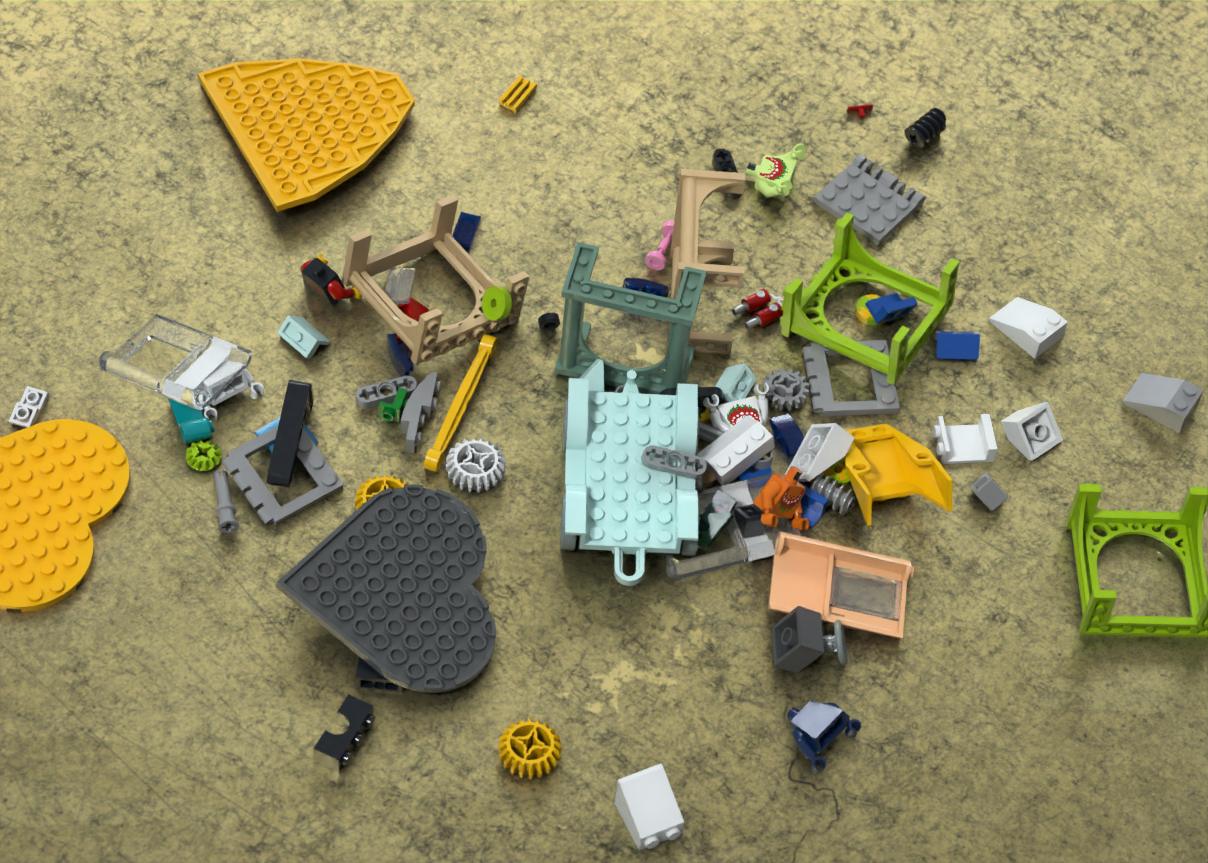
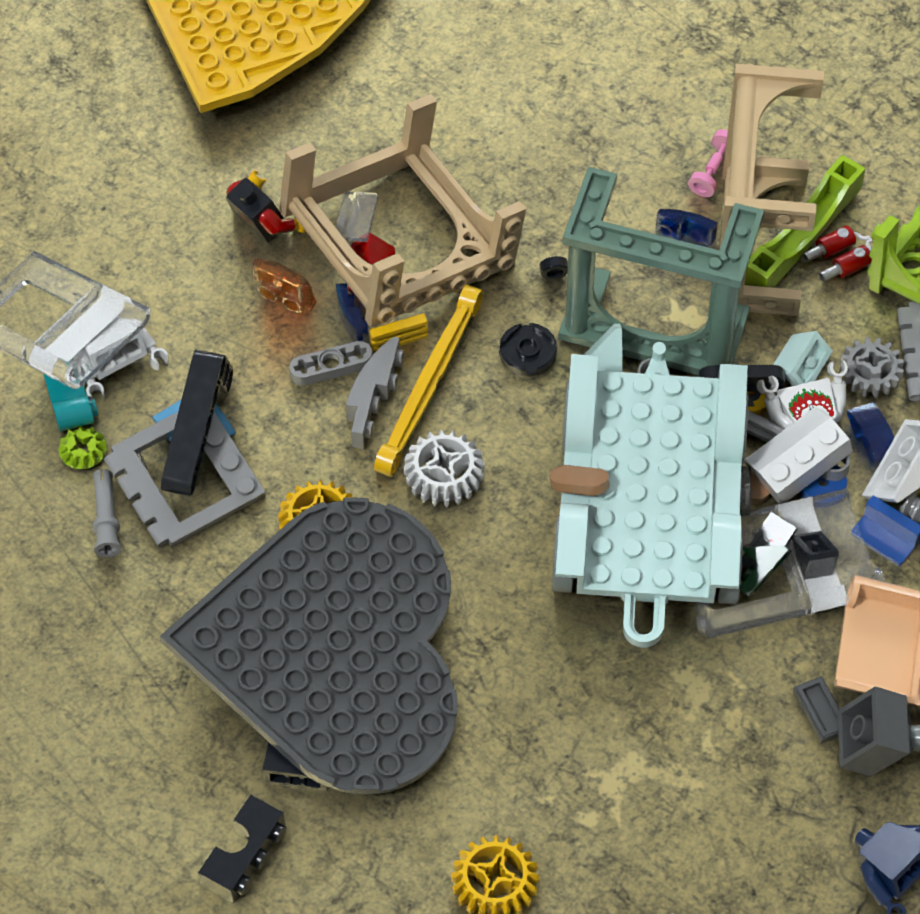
camera: 10 degrees right, 5 degrees up
light aqua panel [277,315,330,359] -> none
green bracket [378,388,408,423] -> none
clear blue tile [452,212,481,252] -> none
lime piece [482,286,512,321] -> none
light grey beam [641,445,707,479] -> none
black beam [712,149,742,199] -> none
yellowish green torso [746,143,806,201] -> none
orange torso [753,466,809,530] -> none
none -> clear orange slope [252,258,317,313]
none -> yellow tile [369,313,428,354]
none -> black tile [499,323,557,377]
none -> medium nougat tile [549,465,610,496]
none -> lime arch [744,155,866,288]
none -> dark grey tile [793,676,840,744]

